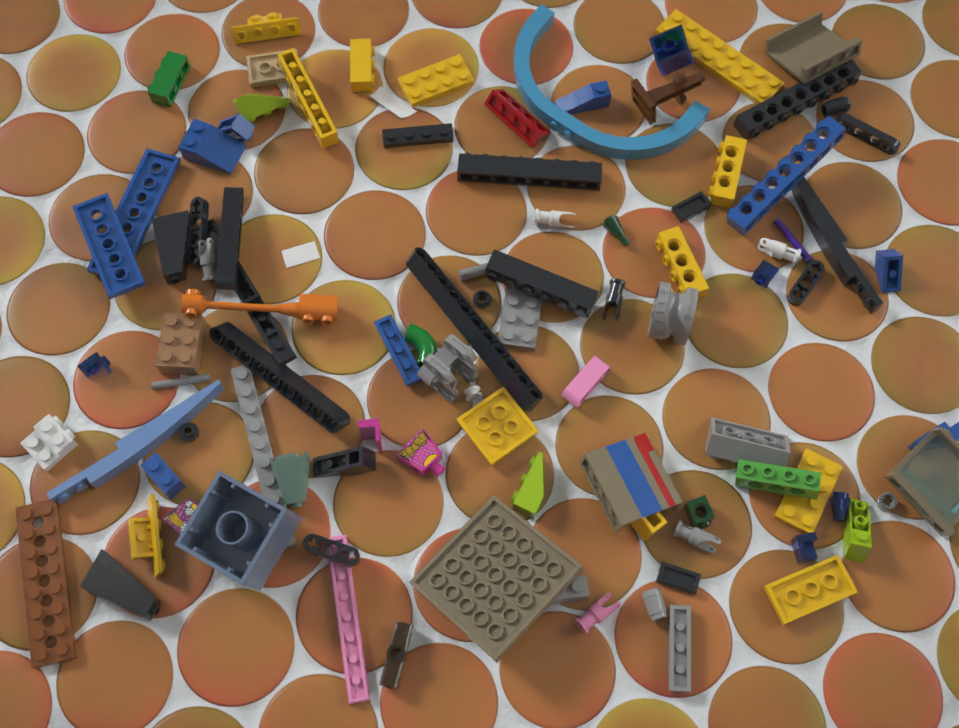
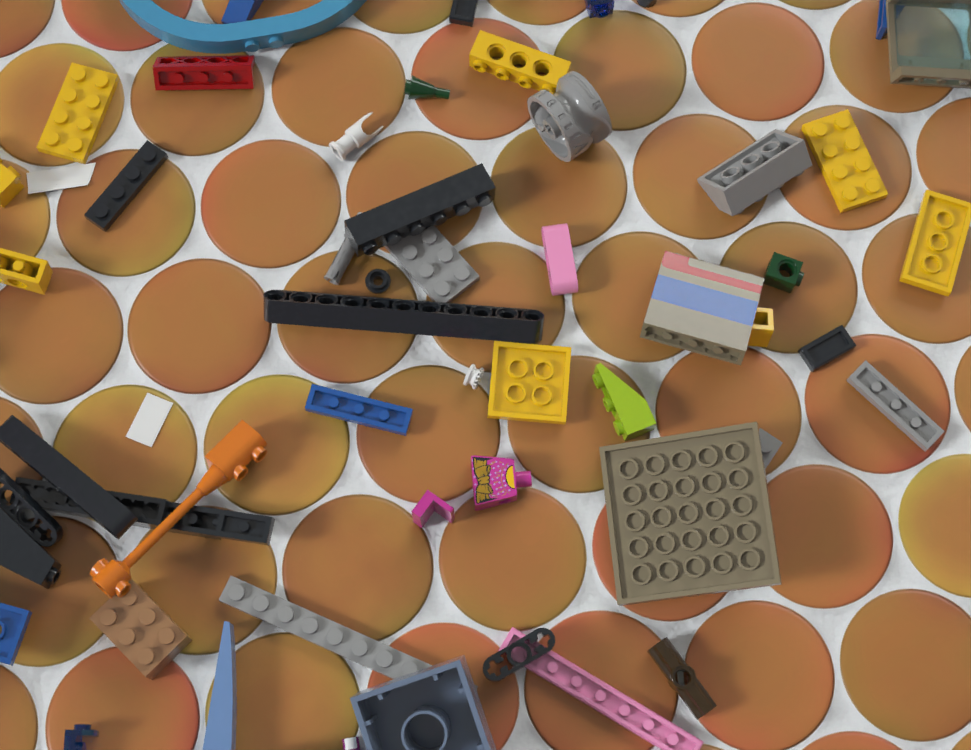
camera: 50 degrees left, 5 degrees up
light grey bar [151,373,211,390] -> none
black plate [179,423,199,442] -> none
light grey piece [198,238,217,281] -> none
black beam [209,322,351,433] -> none
sand green cone [270,452,310,508] -> none
black slope [313,446,376,478] -> none
green cylinder [405,324,438,367] -> none
light grey piece [417,334,479,403] -> none
black brick [457,153,602,191] -> none
bright pink piece [575,592,621,635] -> none
black piece [603,278,626,321] -> none
light grey piece [642,588,668,621] -> none
light grey piece [672,520,721,553] -> none
bright green brick [735,459,822,500] -> none
clear blue panel [790,532,818,564] -> none
clear blue cone [830,492,851,522] -> none
lime slope [843,498,872,563] -> none
light grey bush [876,492,898,511] -> none

